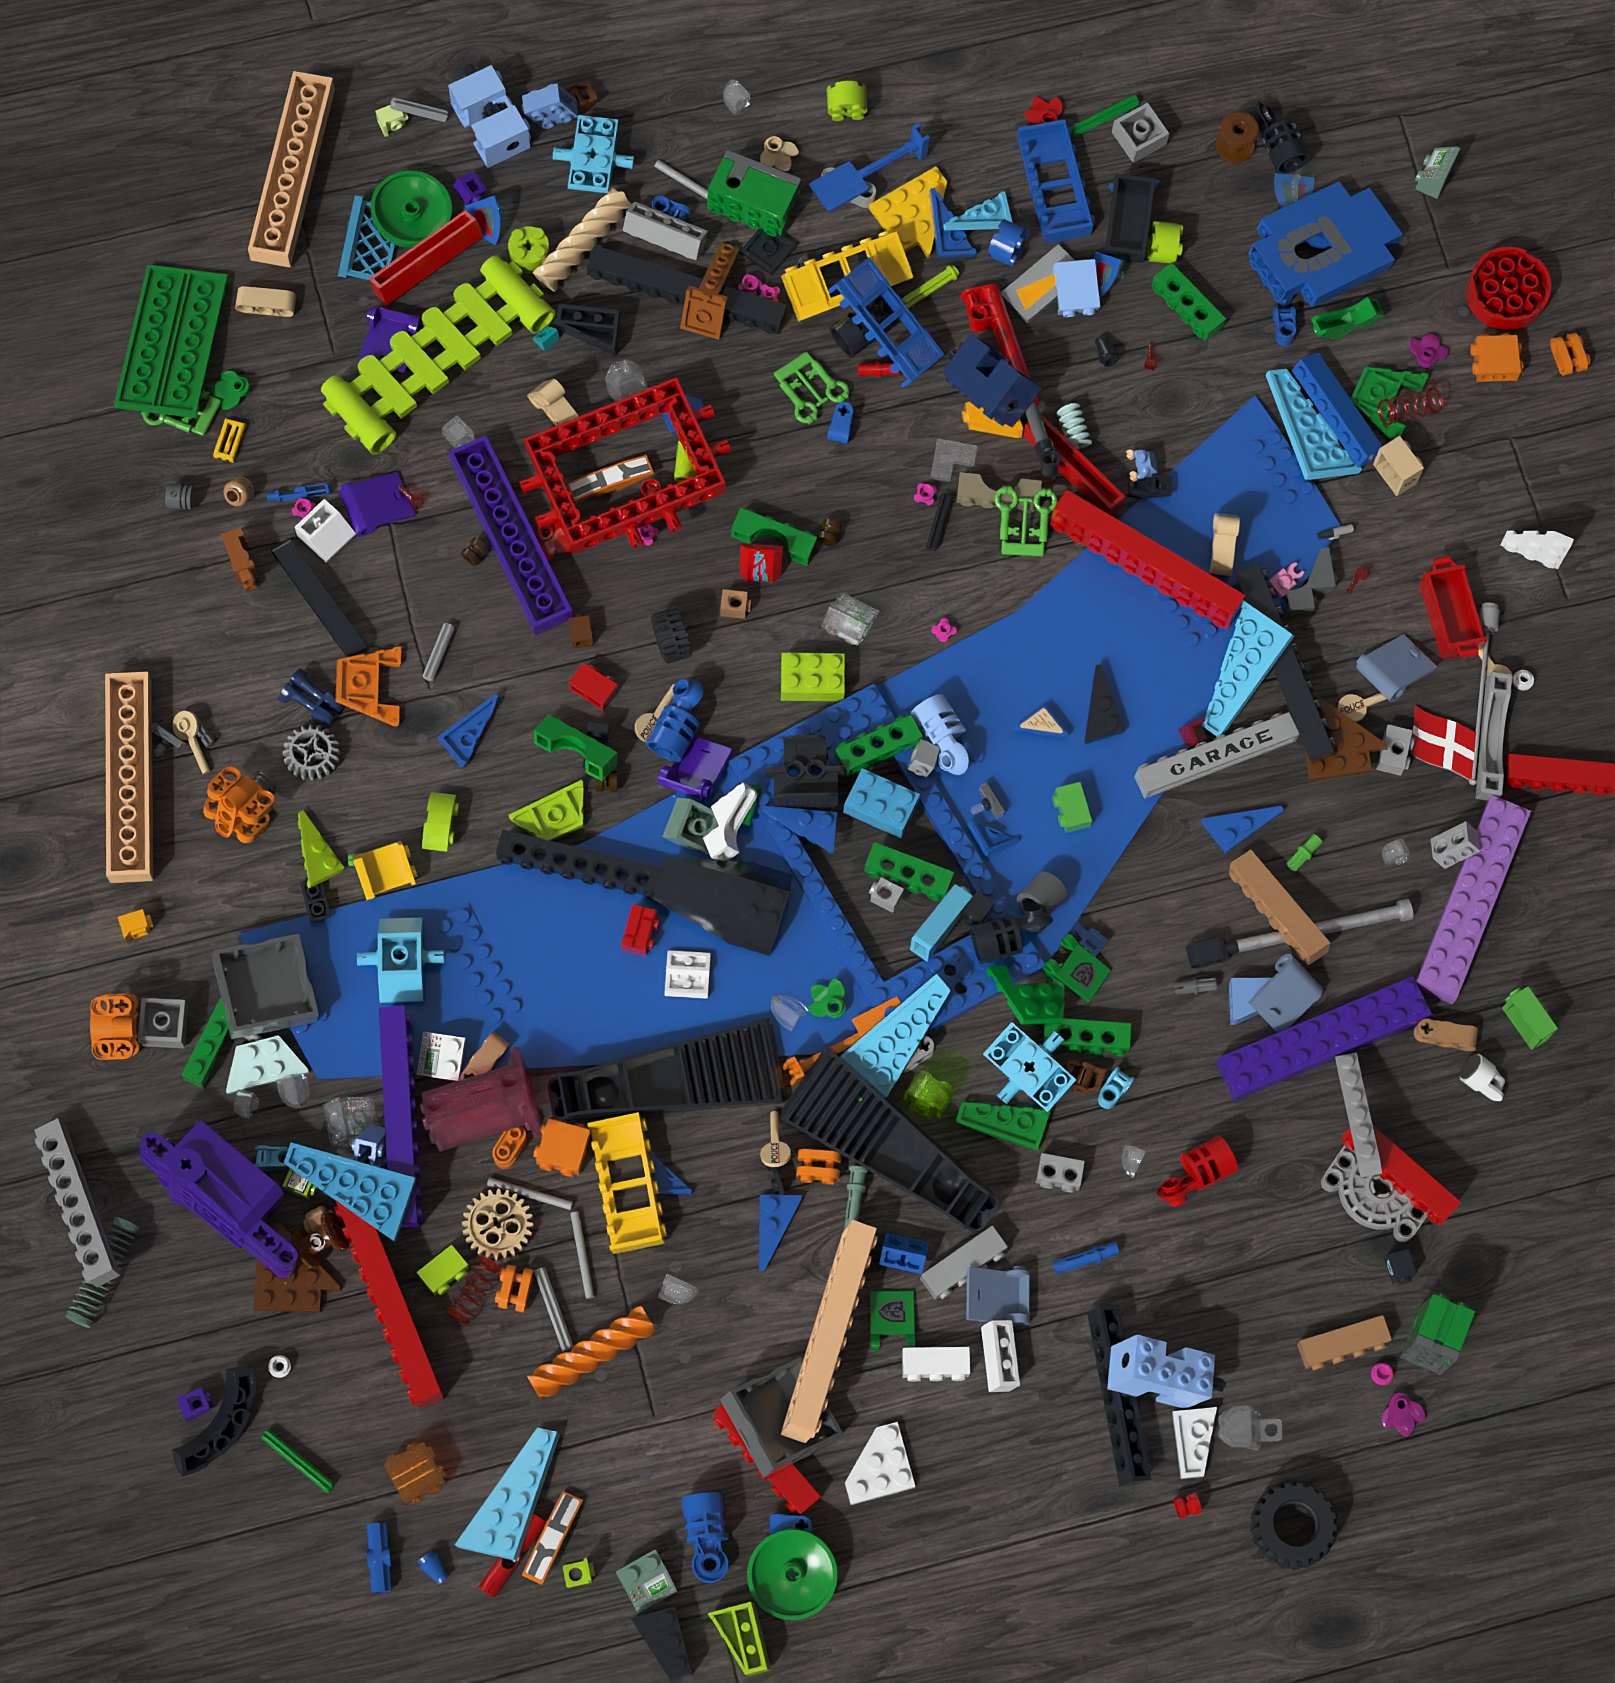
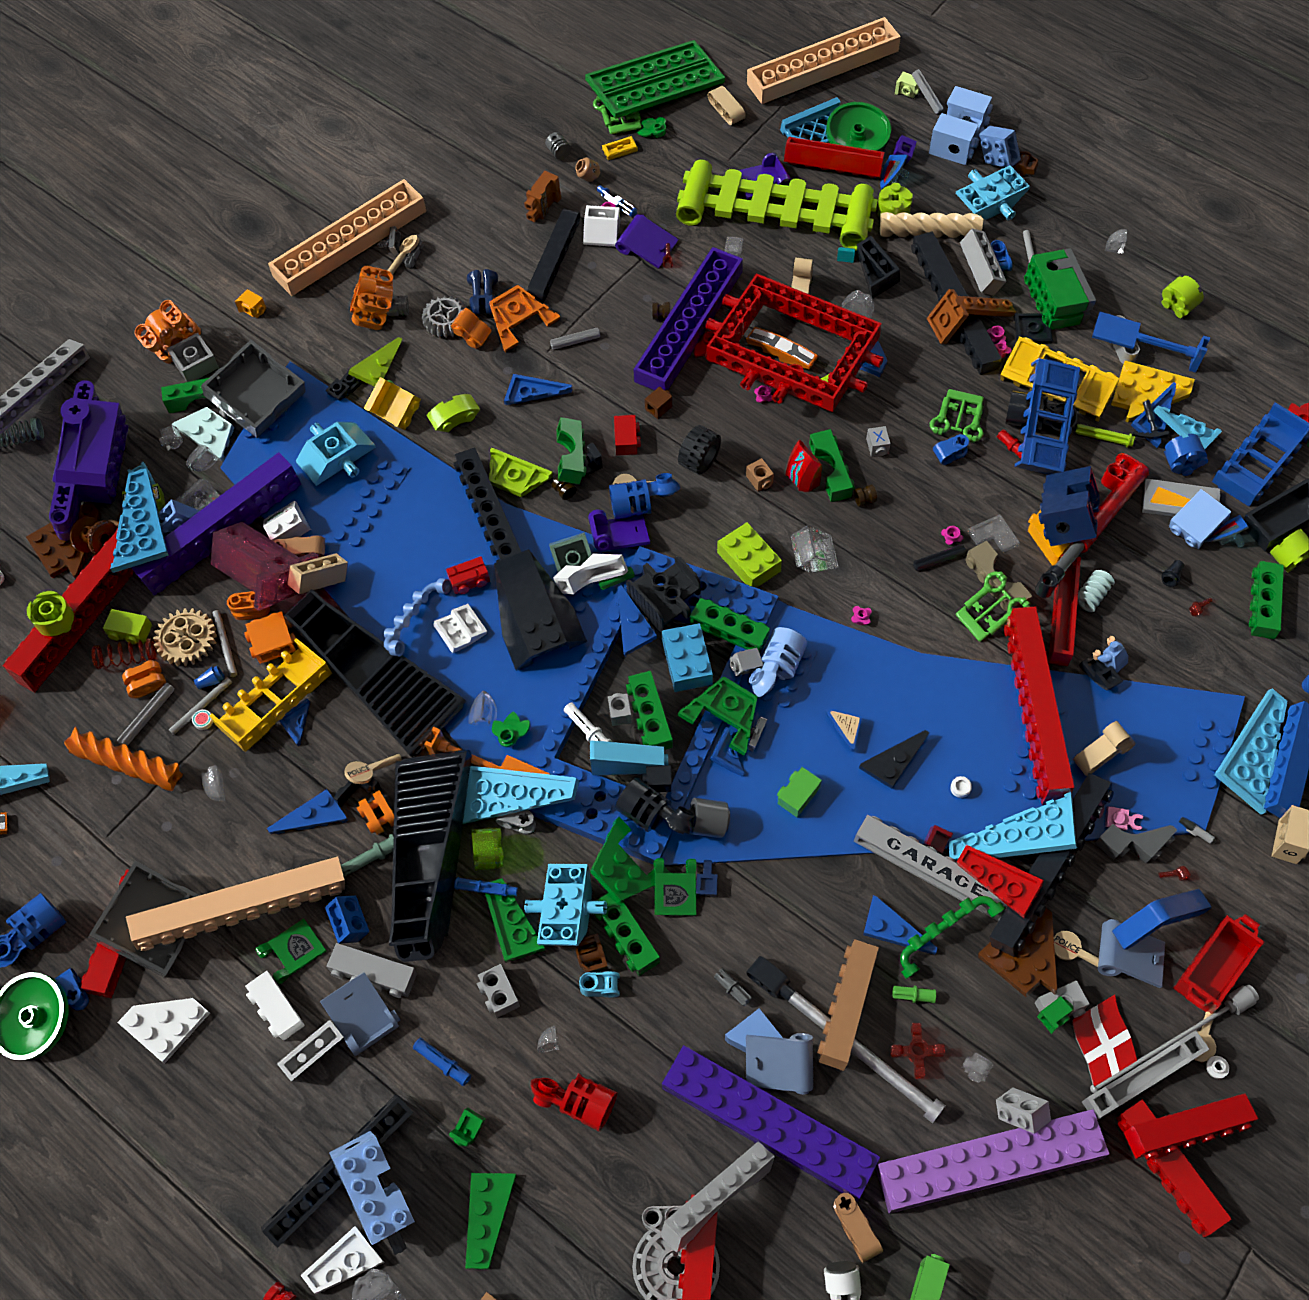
camera: 60 degrees right, 10 degrees down
tan plate [760,136,799,172] -> none
none -> lime brick [27,591,74,636]
none -> tile [192,710,213,730]
none -> blue cone [194,665,225,690]
none -> tan brick [288,553,348,594]
none -> medium blue bar [384,578,451,656]
none -> green bracket [449,1107,486,1146]
none -> orange brick [451,308,492,349]
none -> blue piece [454,877,518,896]
none -> green wing [465,1173,517,1270]
none -> white pin [564,702,612,742]
none -> green wing [678,677,757,756]
none -> light grey brick [866,426,890,457]
none -> clear red pin [891,1023,945,1079]
none -> green bar [900,896,1006,979]
none -> white tile [951,776,972,798]
none -> red wing [957,845,1044,918]
none -> green brick [1037,996,1074,1034]
none -> blue beam [1112,889,1212,950]
none -> red brick [1124,1094,1258,1160]
none -> black piece [1132,400,1169,439]

